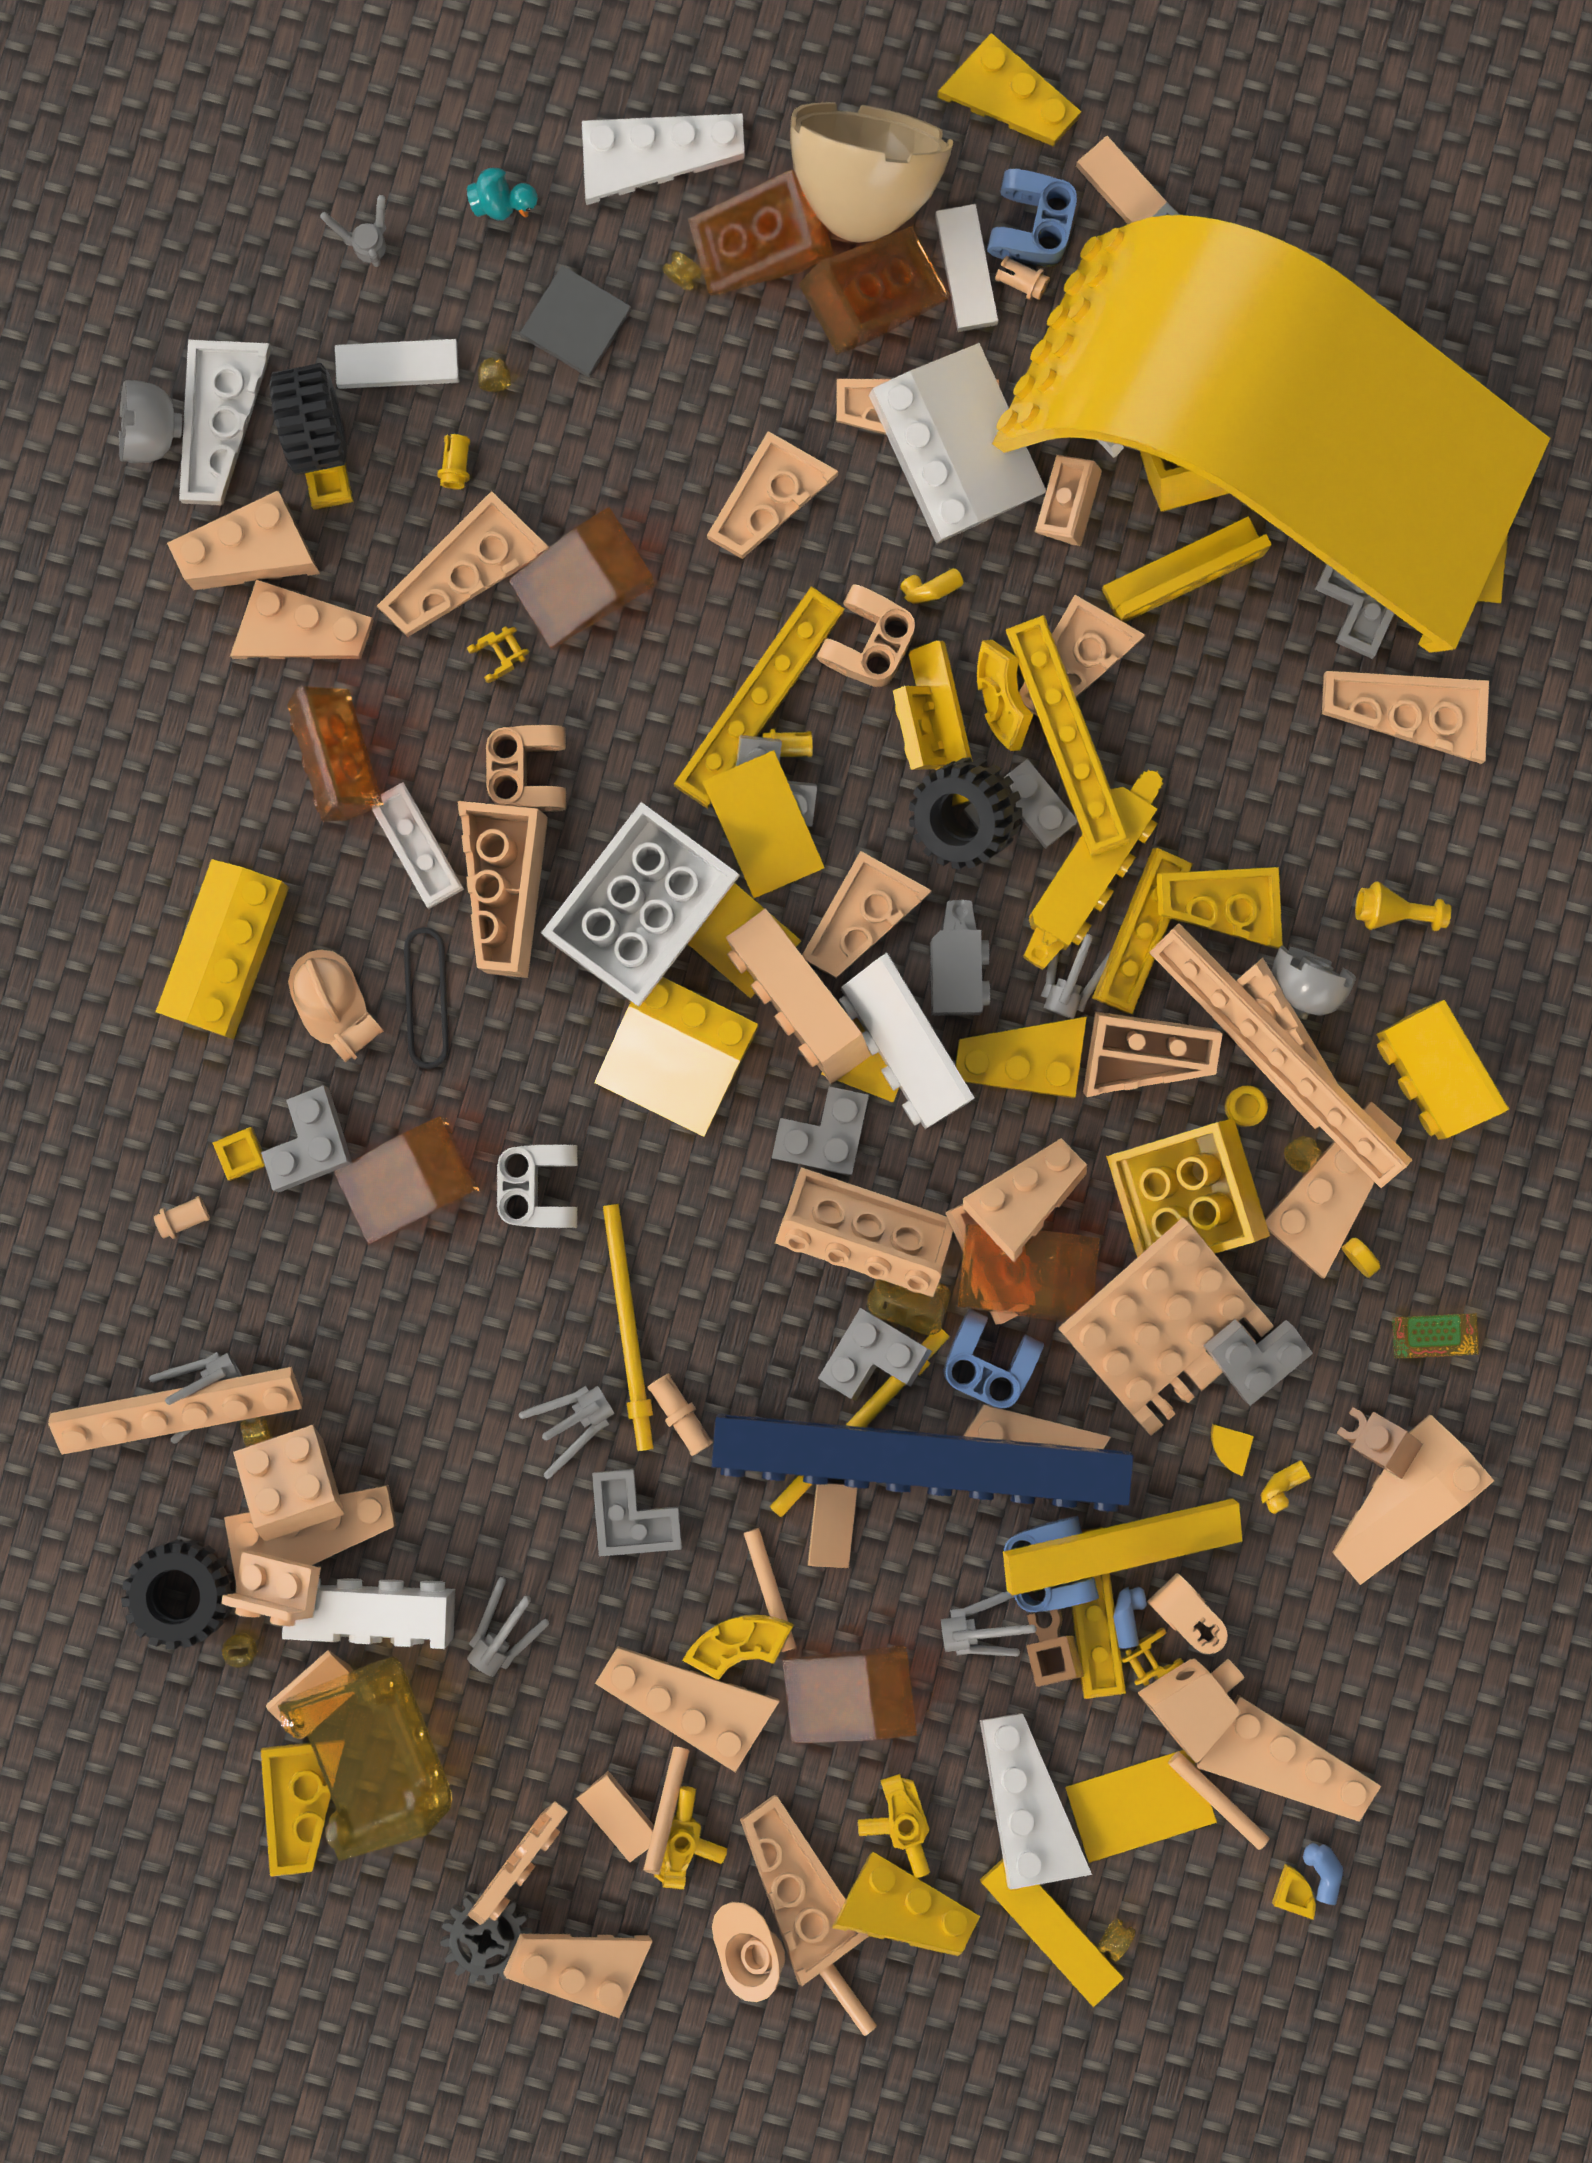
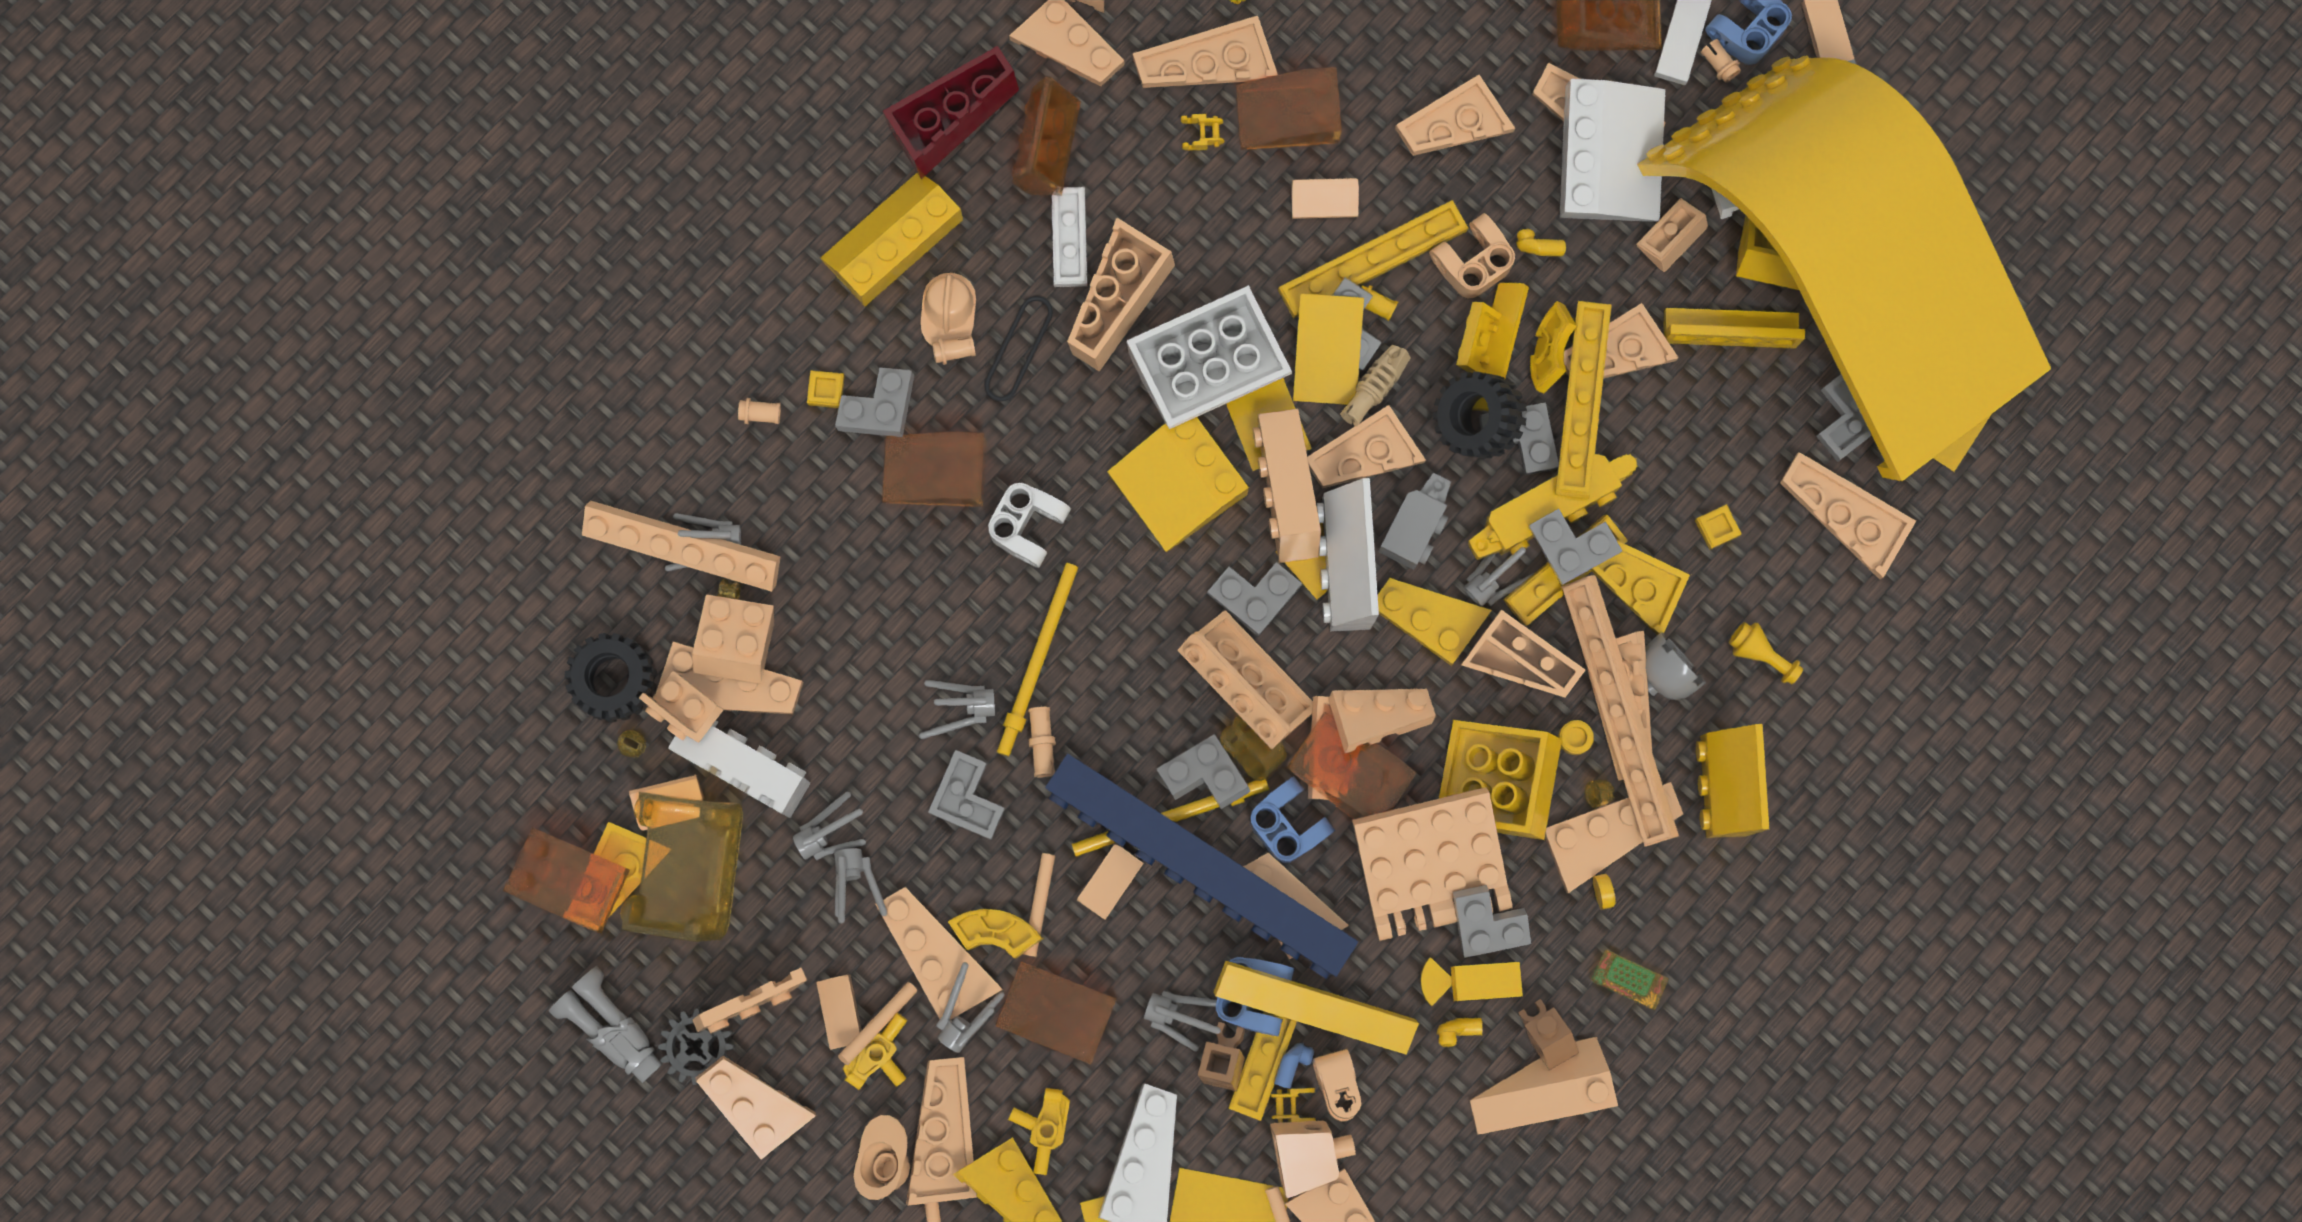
camera: 30 degrees right, 5 degrees down
light nougat piece [486,725,566,812] -> none
none -> clear orange slope [503,827,630,934]
none -> light grey piece [548,966,662,1083]
none -> light grey plant [834,848,887,923]
none -> dark red wedge [883,46,1019,179]
none -> light grey plant [936,962,1005,1053]
none -> light nougat slope [1291,178,1359,219]
none -> tan hinge [1340,345,1411,426]
none -> yellow tile [1451,962,1523,1001]
none -> light grey plate [1528,509,1622,585]
none -> yellow tile [1695,504,1742,550]

